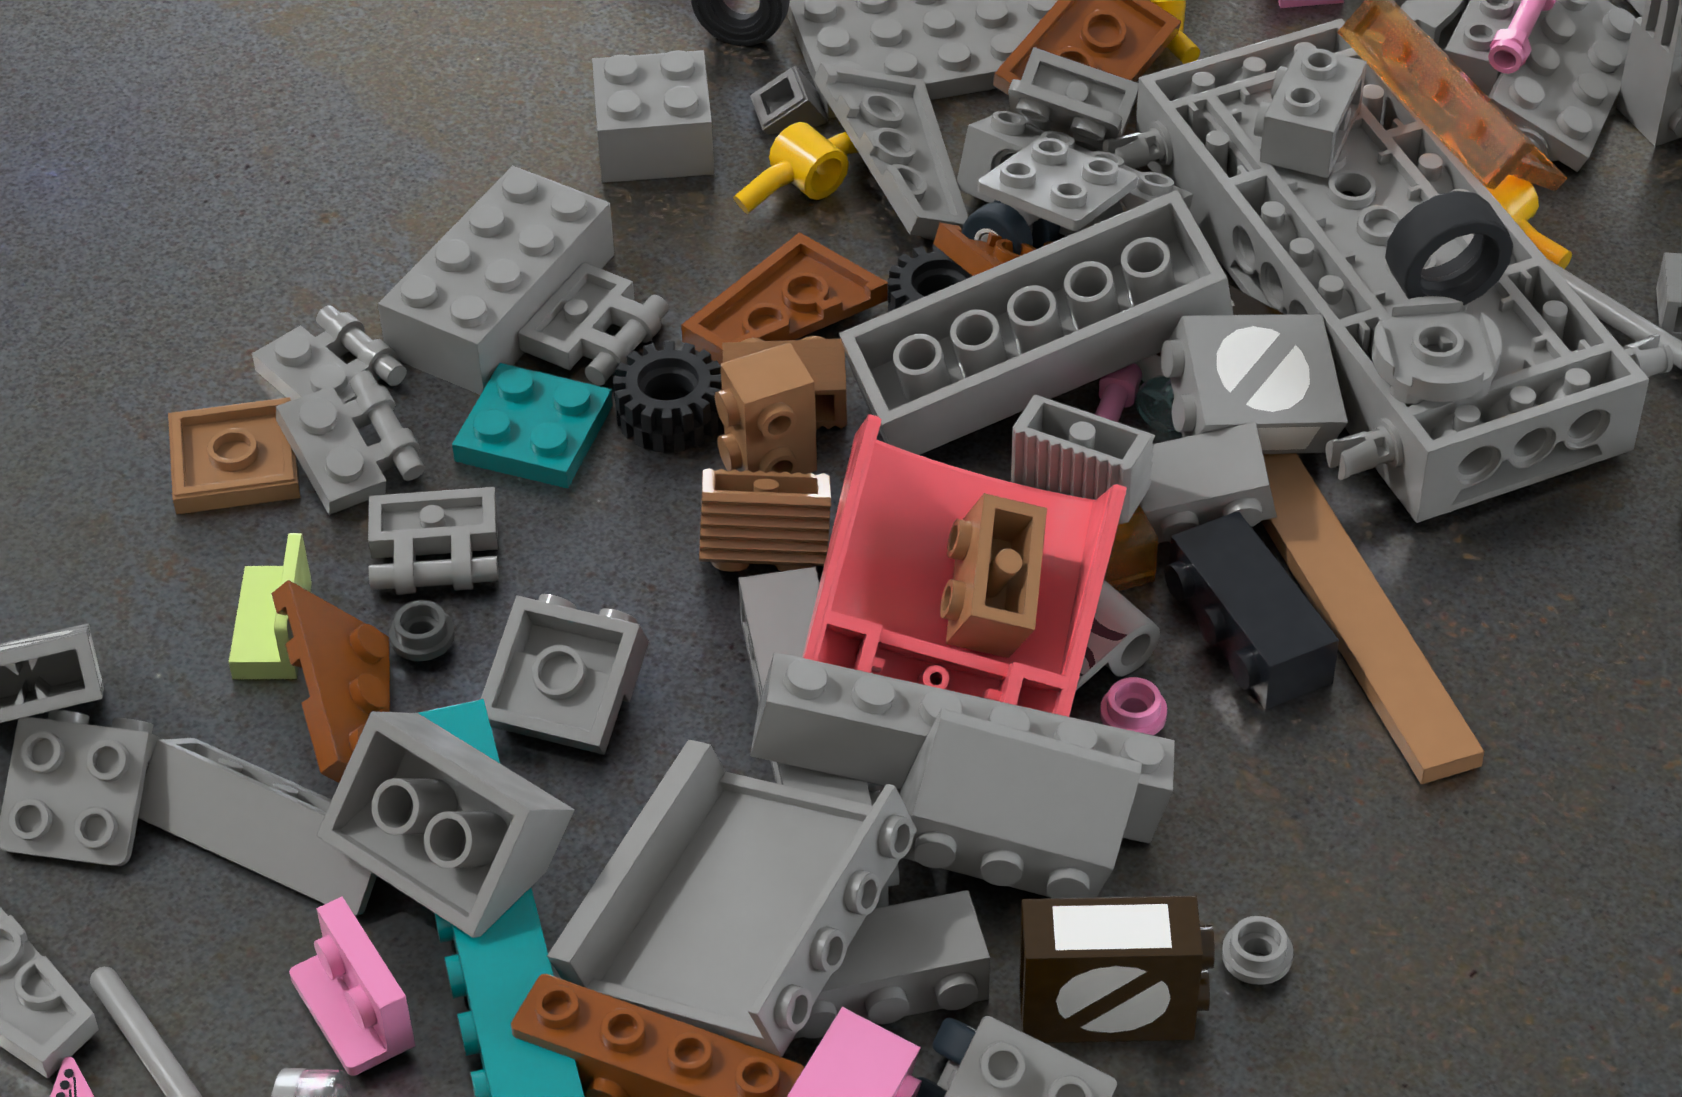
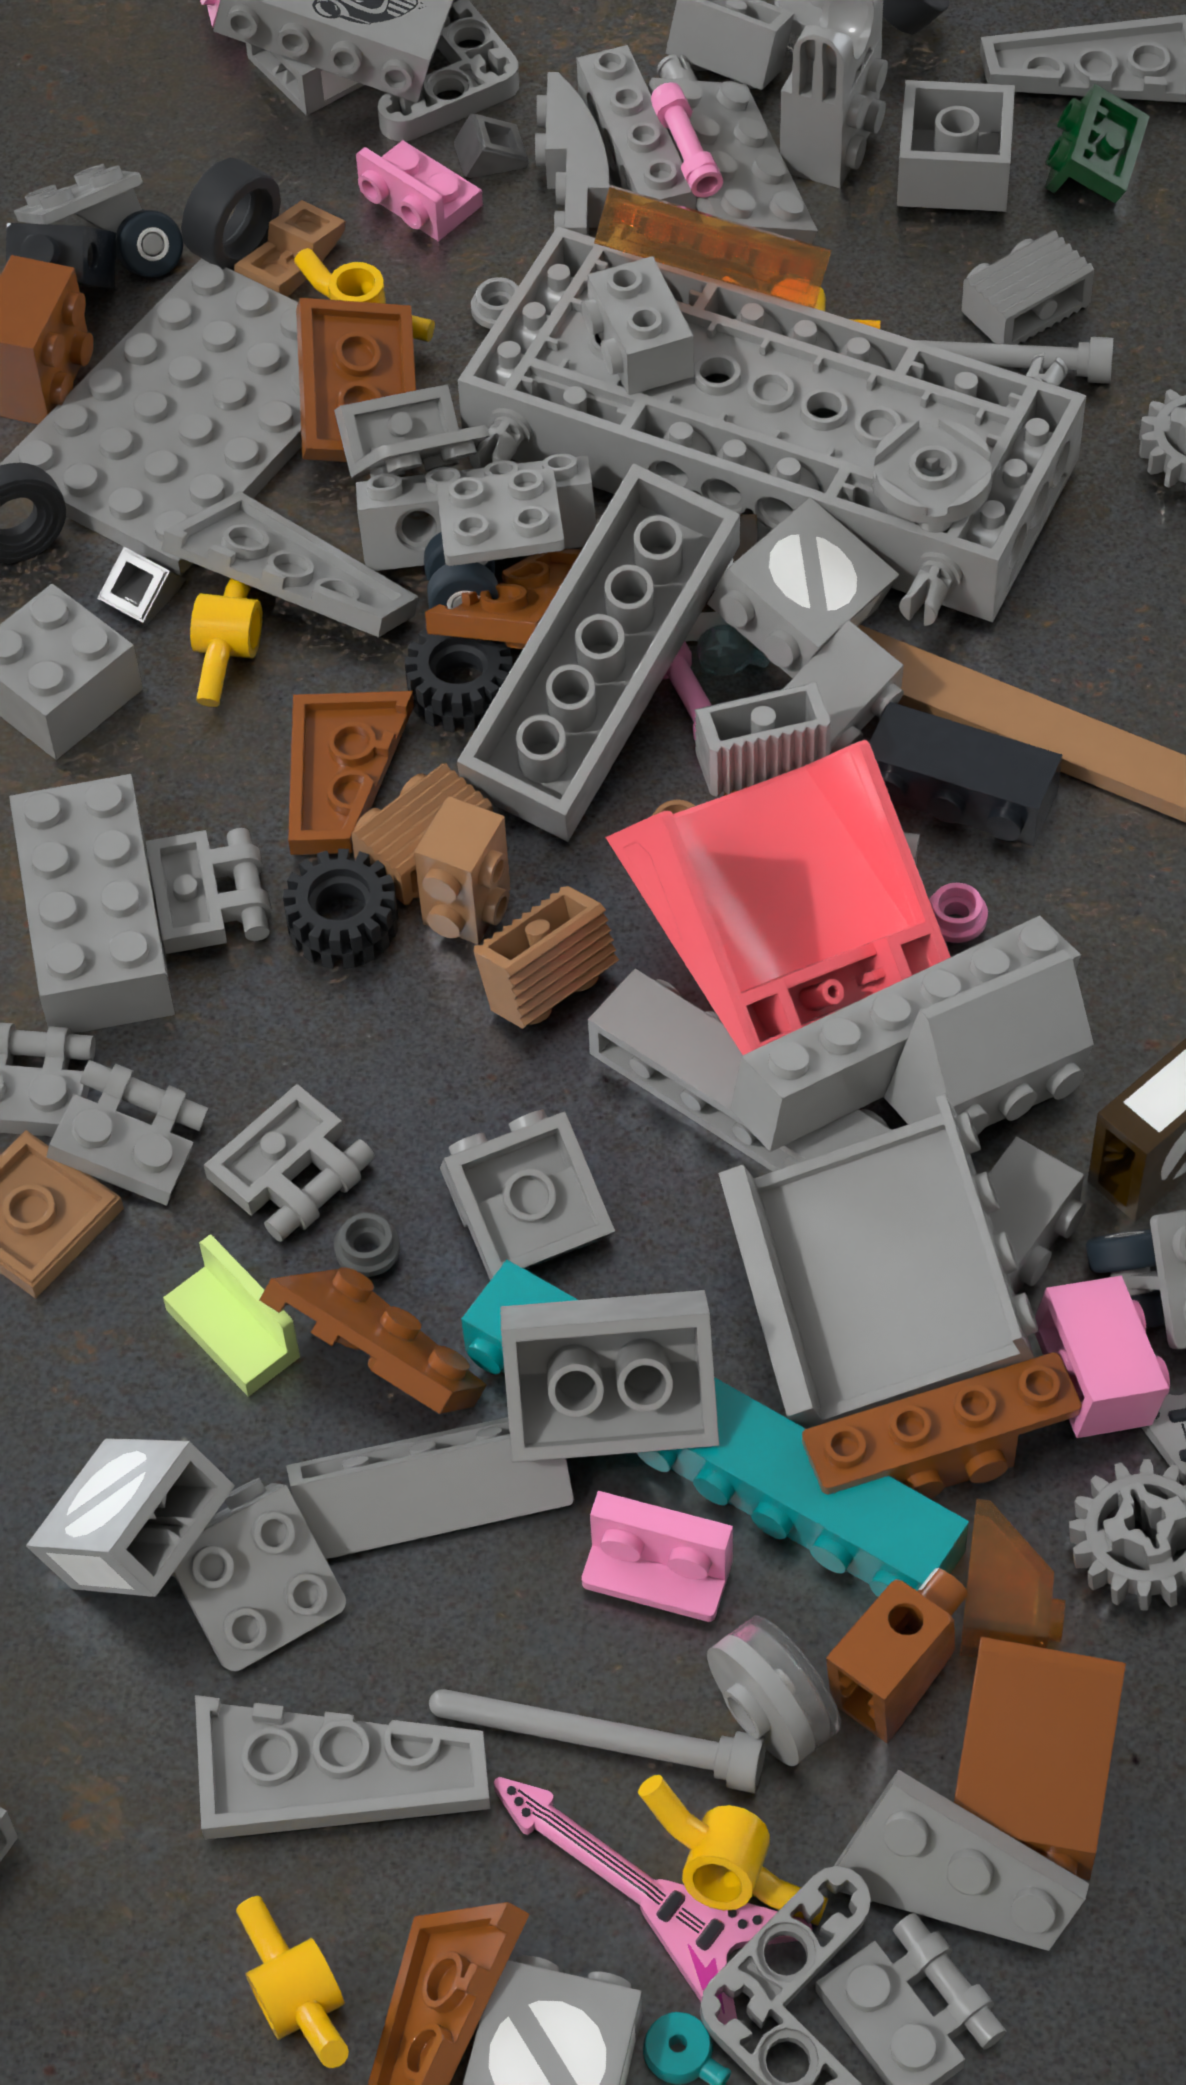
camera: 40 degrees left, 10 degrees up
teal plate [452,363,613,489] -> none
medium nougat brick [940,493,1047,658] -> none
black tyre [1385,191,1513,306] -> none

